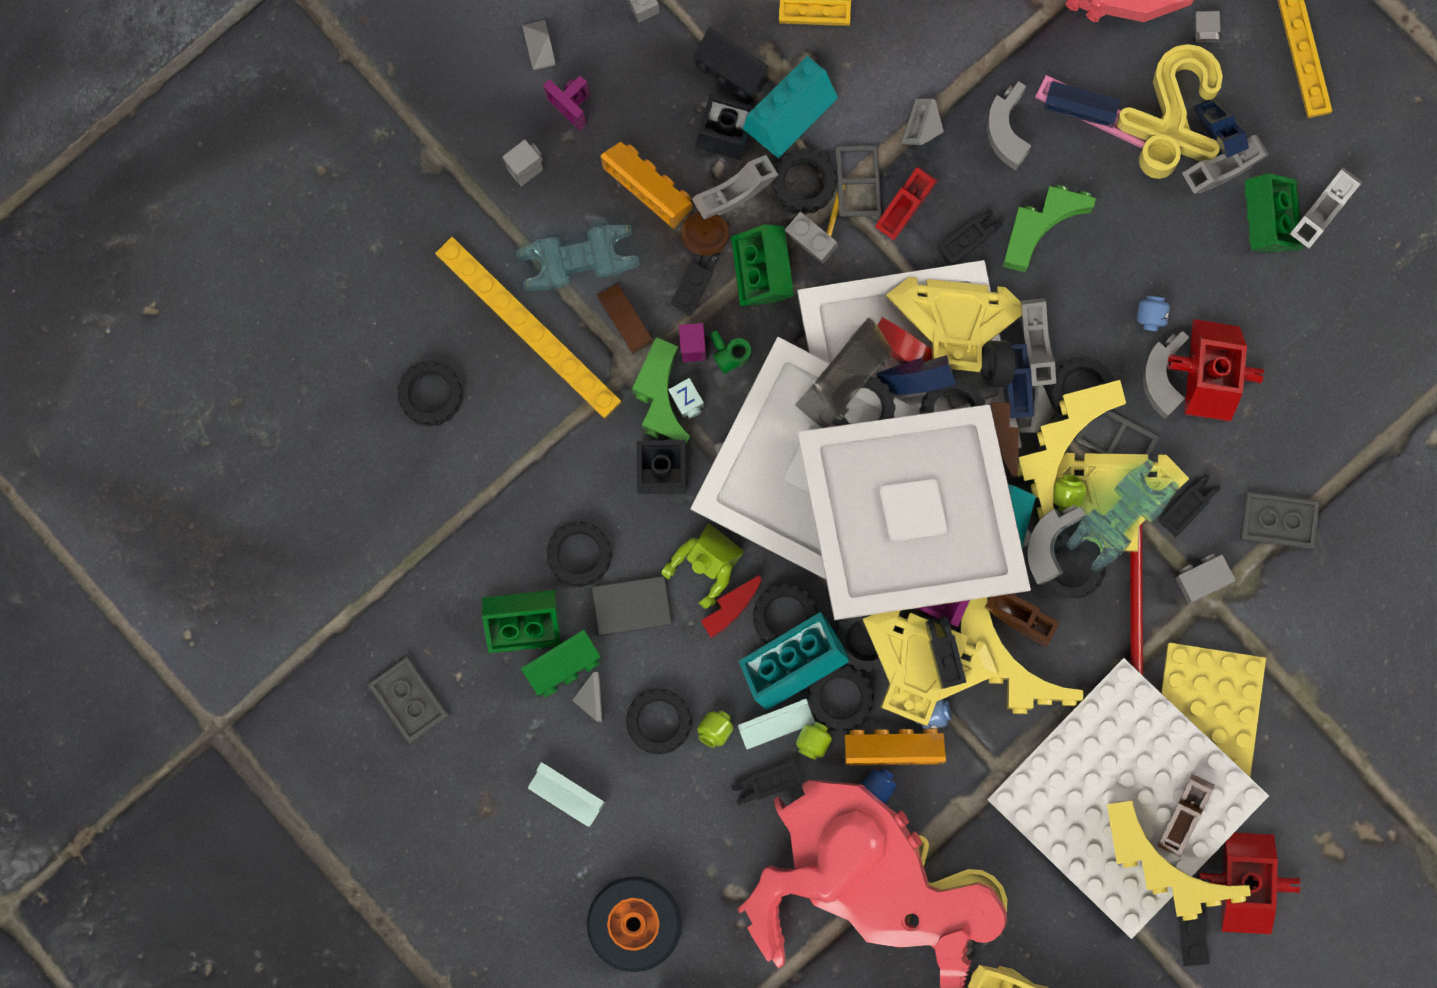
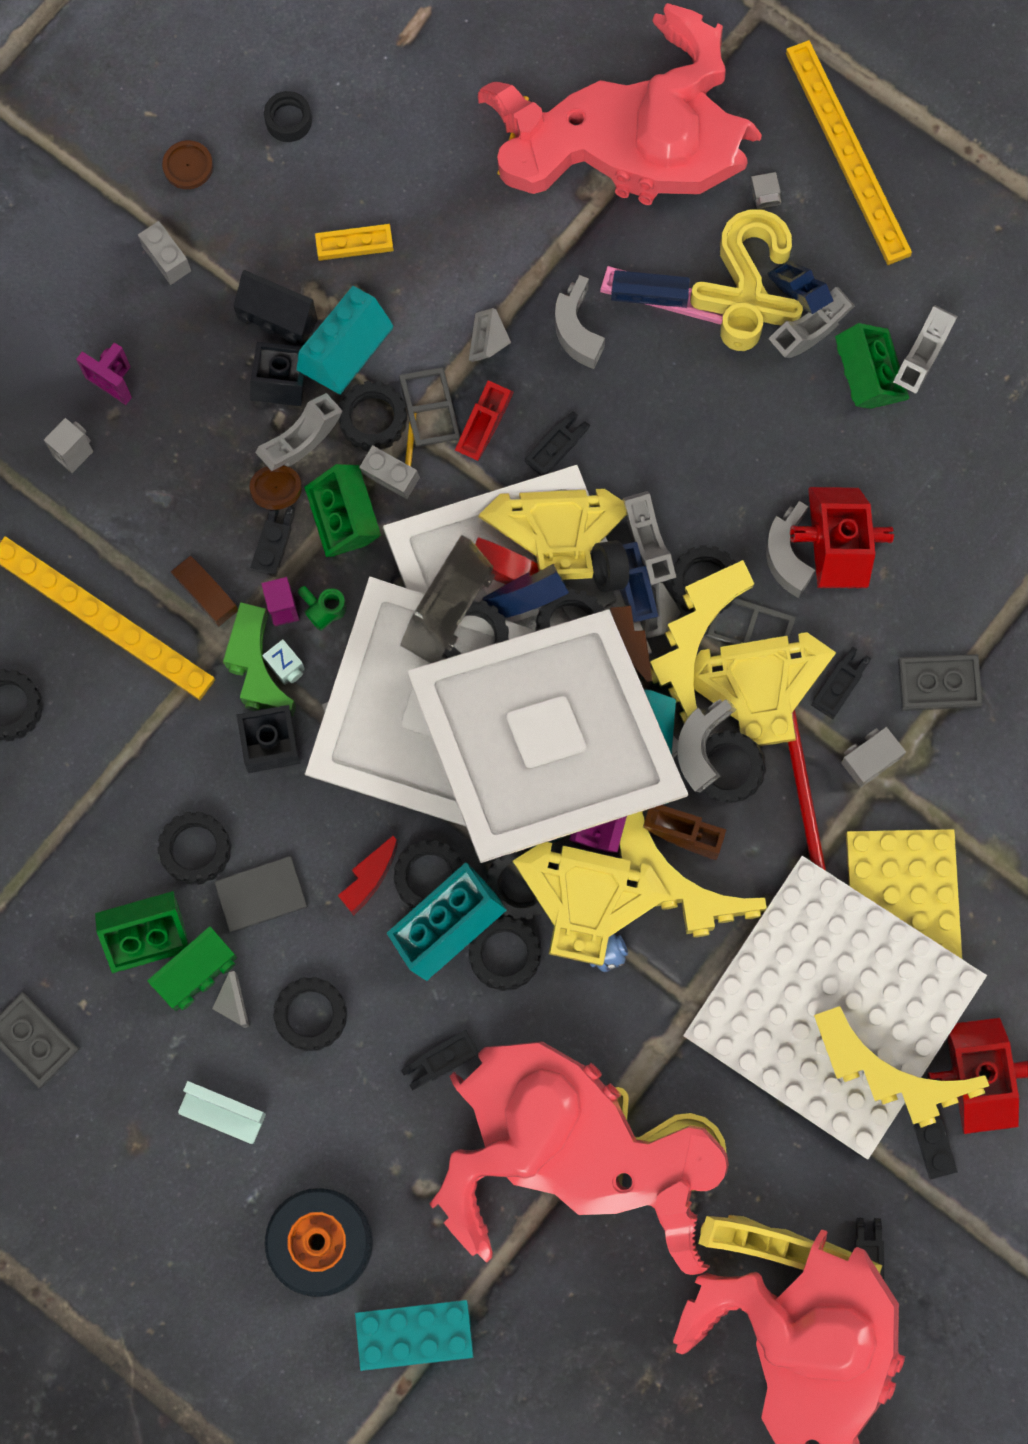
camera: 15 degrees left, 5 degrees down
clear light blue piece [516,225,640,291] -> none
light grey slope [522,20,556,71] -> none
light orange slope [600,142,693,229] -> none
lime torso [662,523,745,609] -> none
lime head [697,710,733,748] -> none
light aqua panel [738,699,815,750] -> none
lime head [796,722,832,760] -> none
light orange slope [844,729,946,766] -> none
blue head [861,768,896,804] -> none
black hinge [925,616,967,689] -> none
bright green arch [1003,185,1096,273] -> none
lime head [1053,475,1086,512] -> none
clear light blue piece [1066,459,1179,573] -> none
medium blue head [1136,295,1170,331] -> none
slope [1158,774,1215,857] -> none

